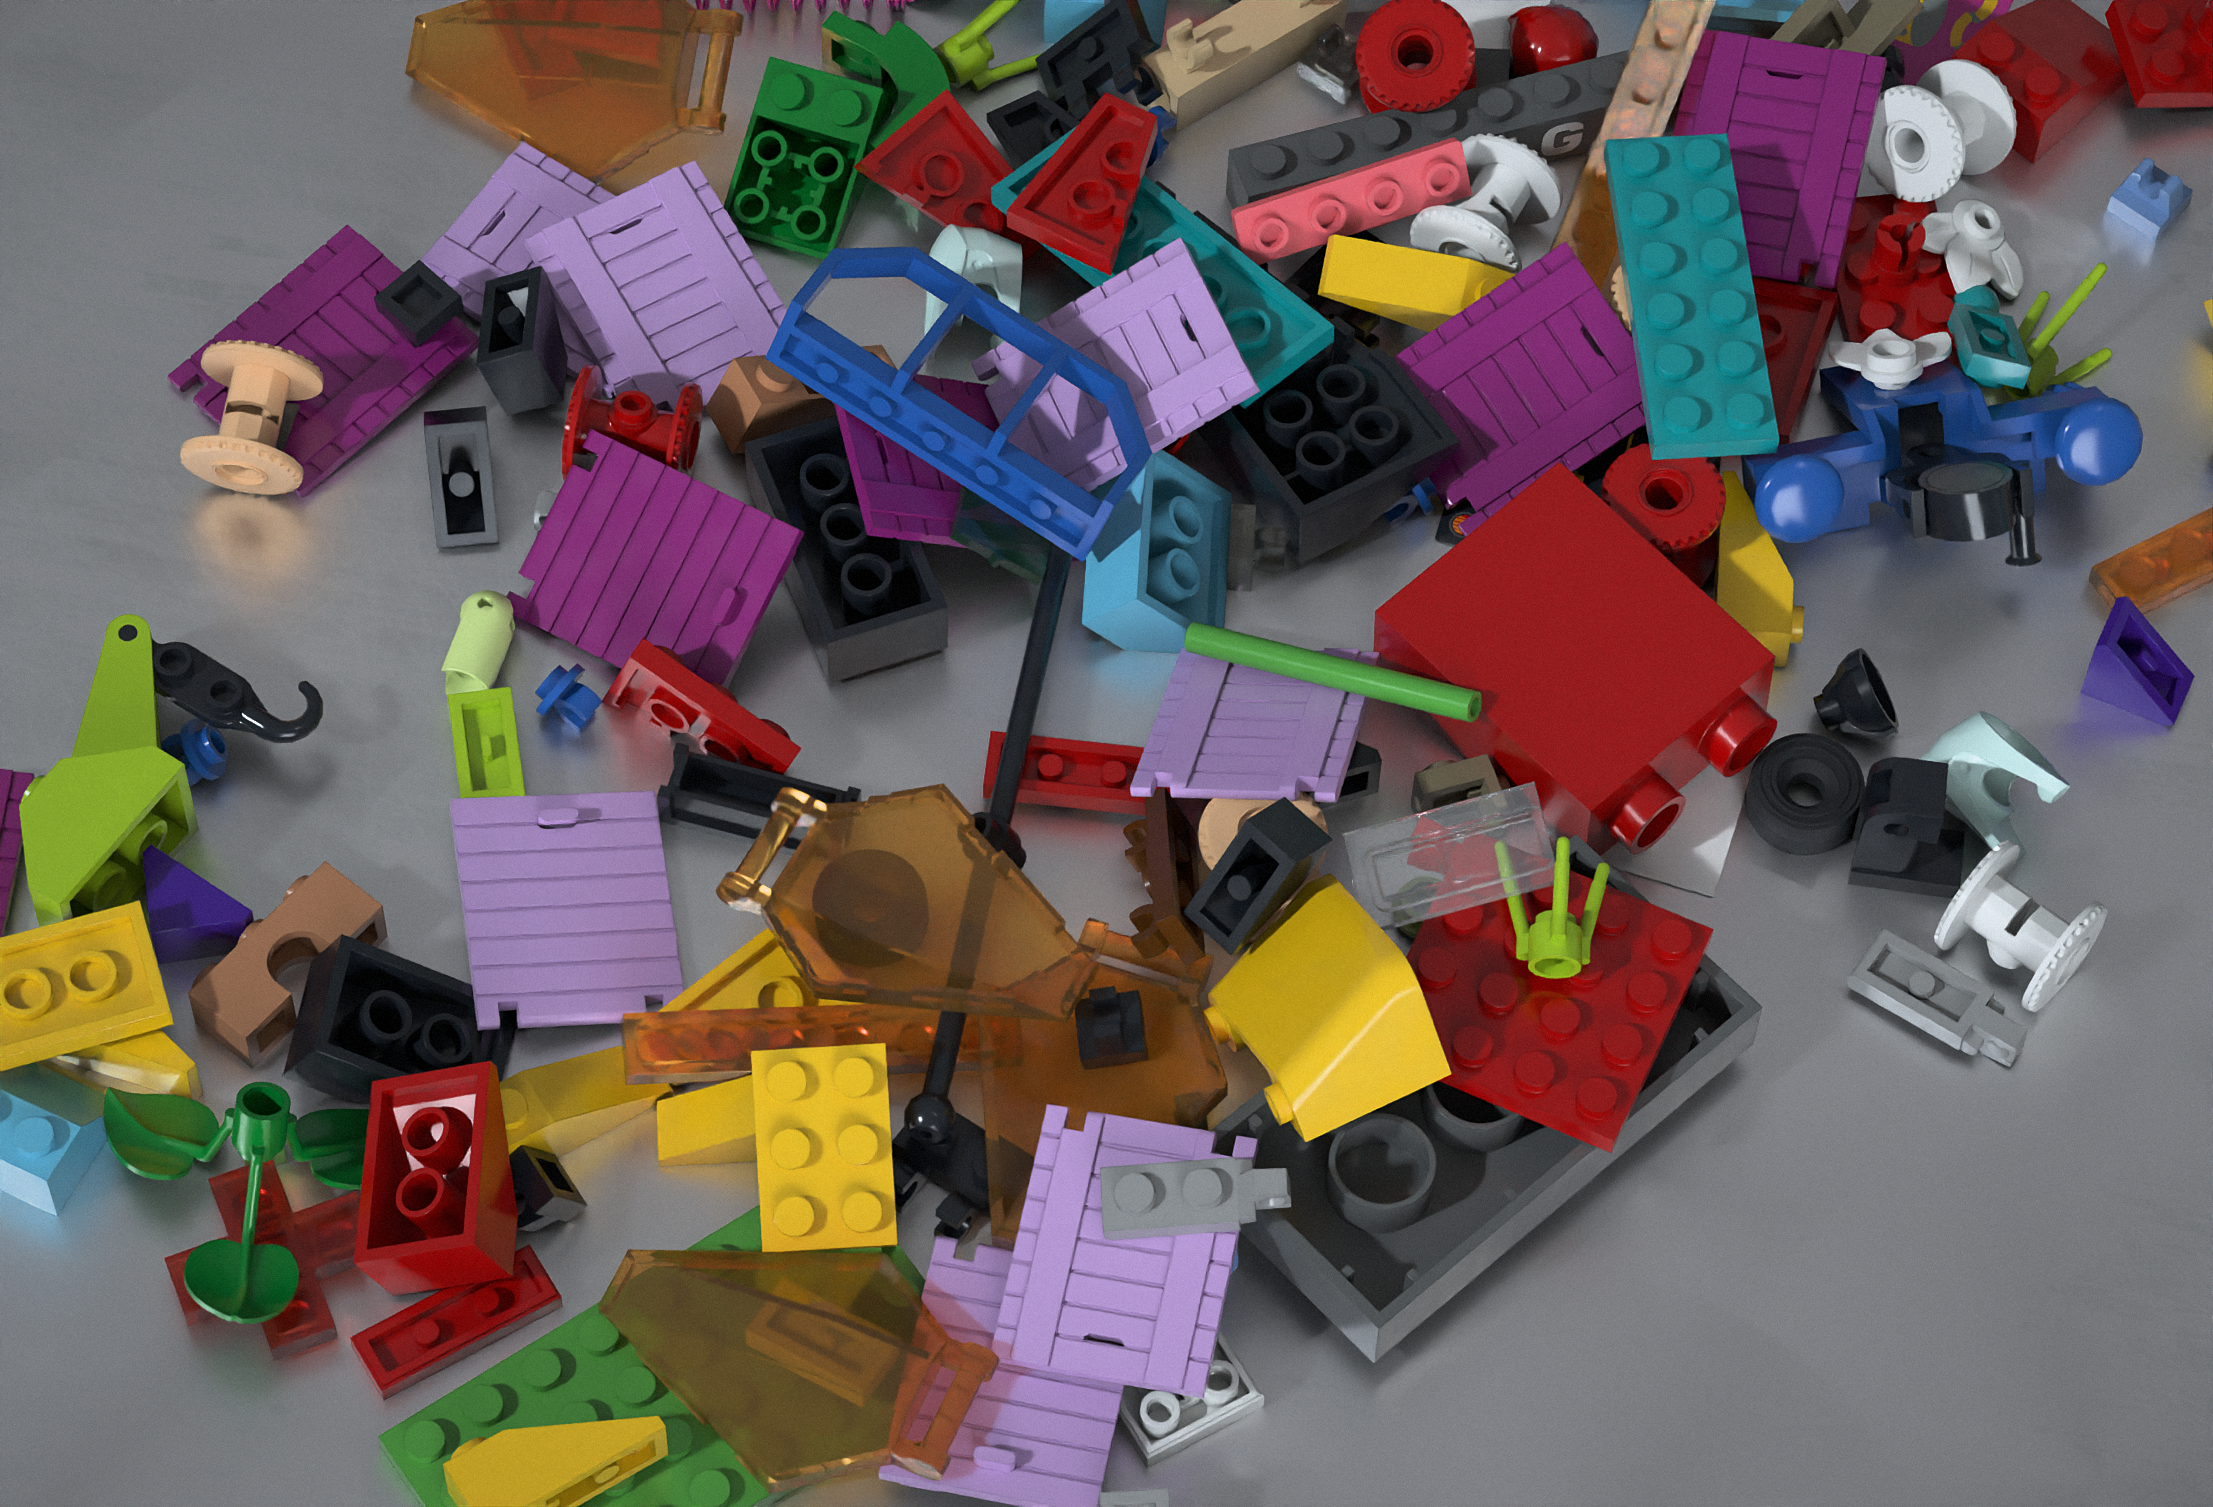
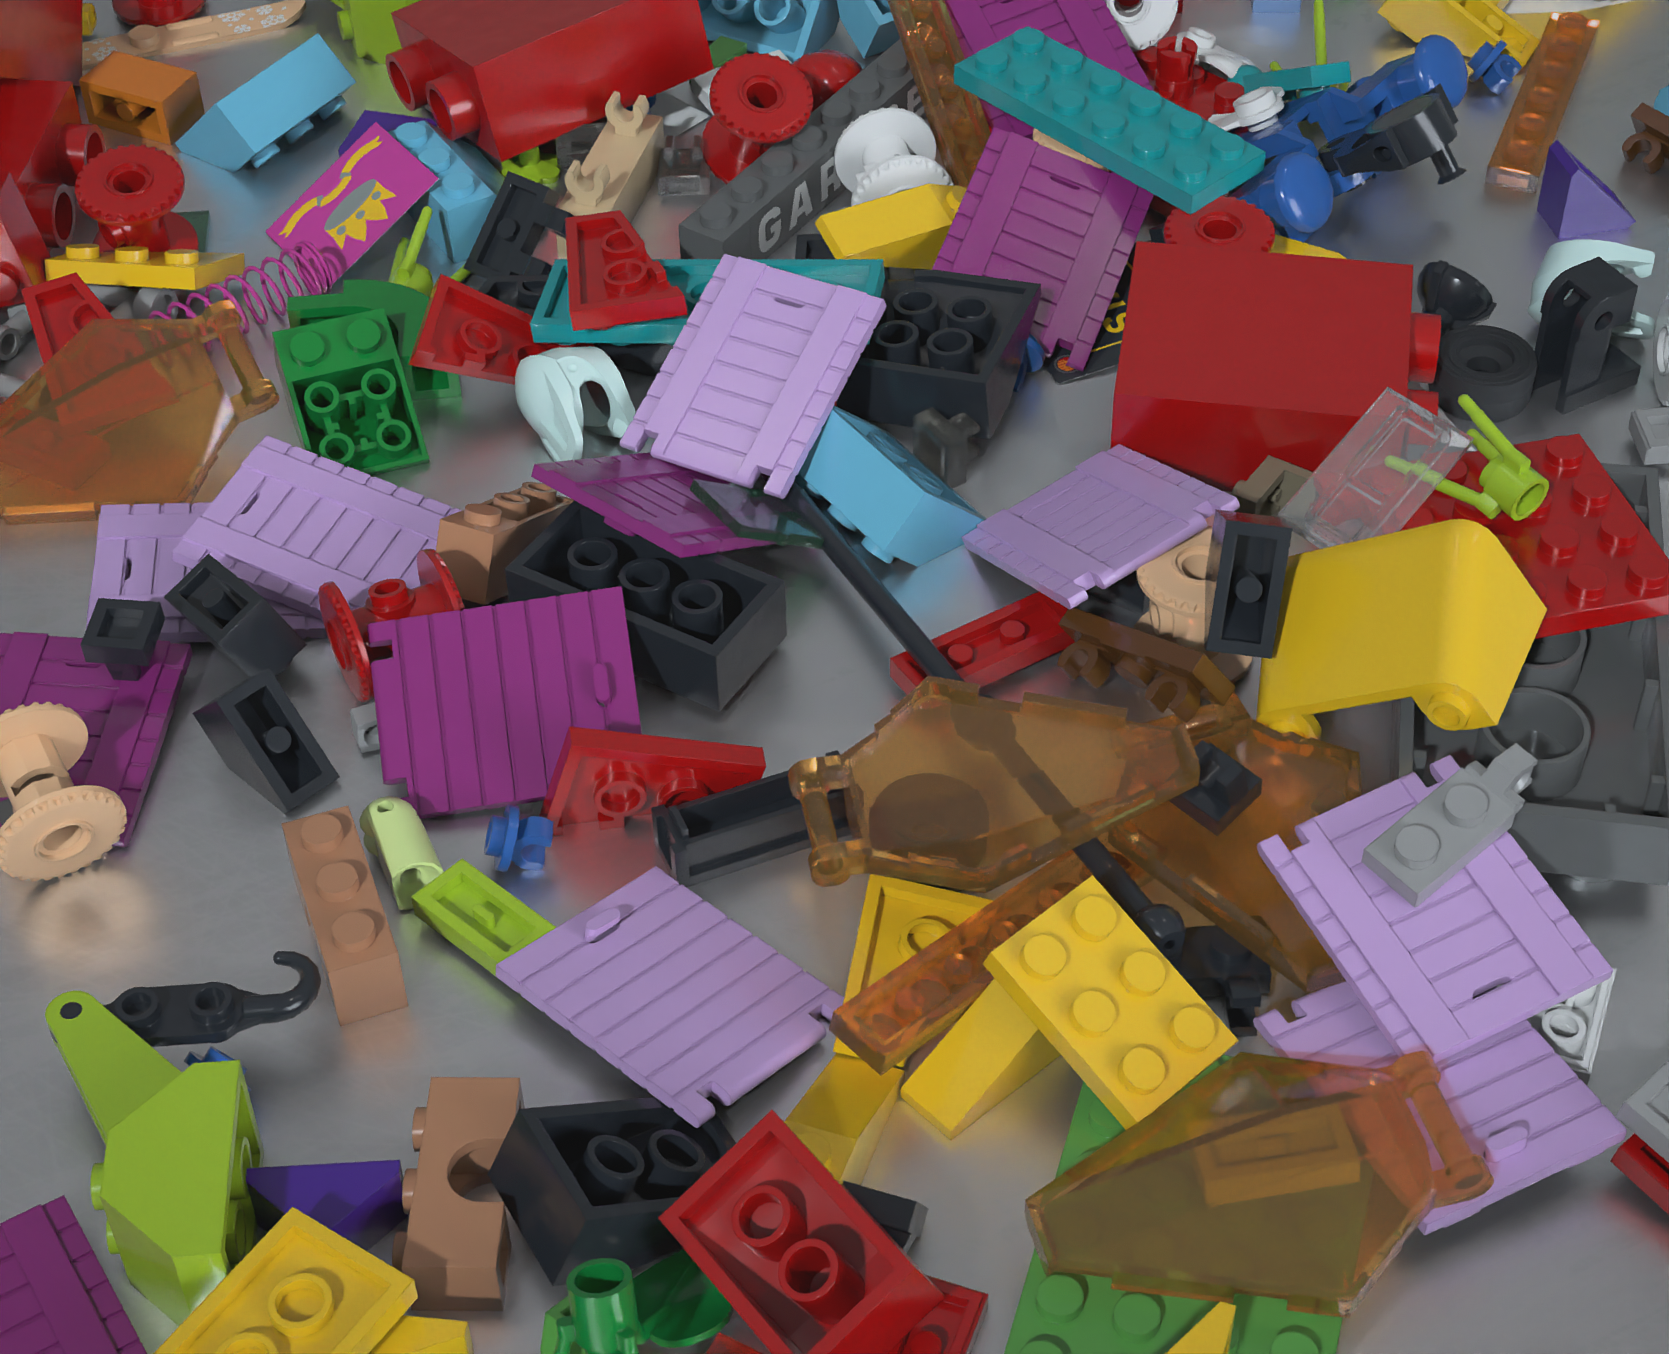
camera: 35 degrees left, 15 degrees down
blue plate [765,247,1152,562] -> none
bright green piece [1184,621,1482,723] -> none
coral bracket [1231,137,1472,265] -> none
none -> nougat arch [281,806,408,1026]

